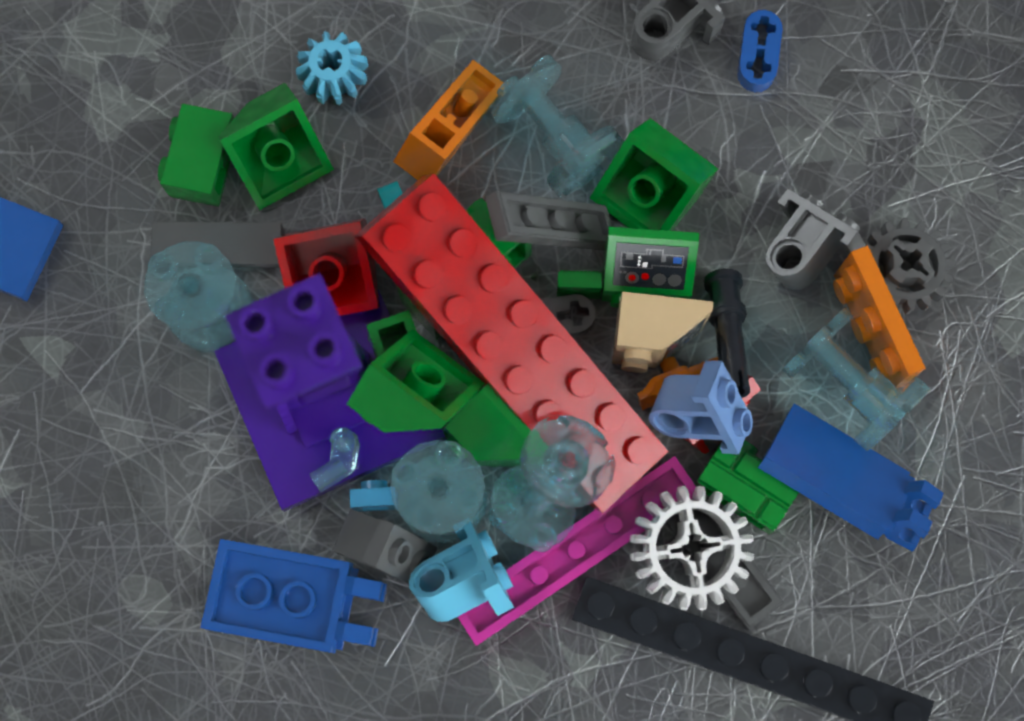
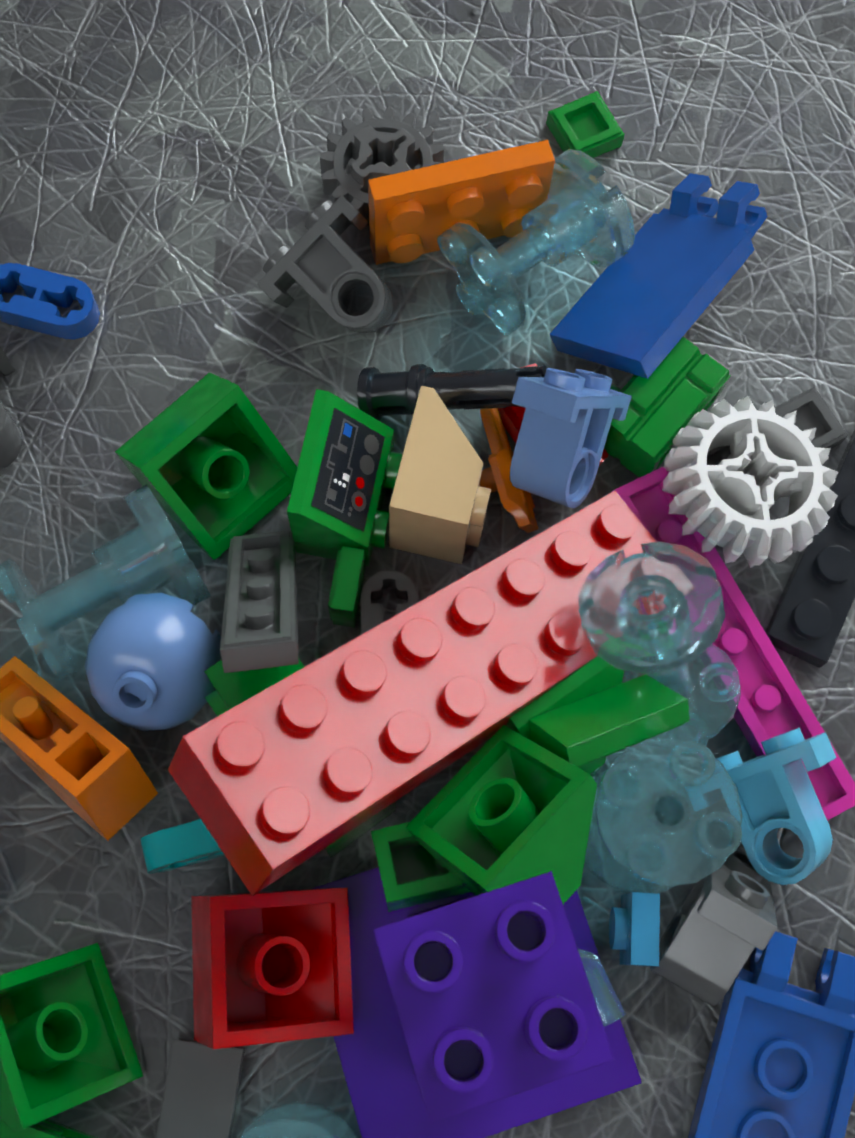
camera: 90 degrees left, 5 degrees down
none -> medium blue cylinder [85,593,222,731]
none -> green tile [528,674,690,767]
none -> green tile [546,91,625,167]

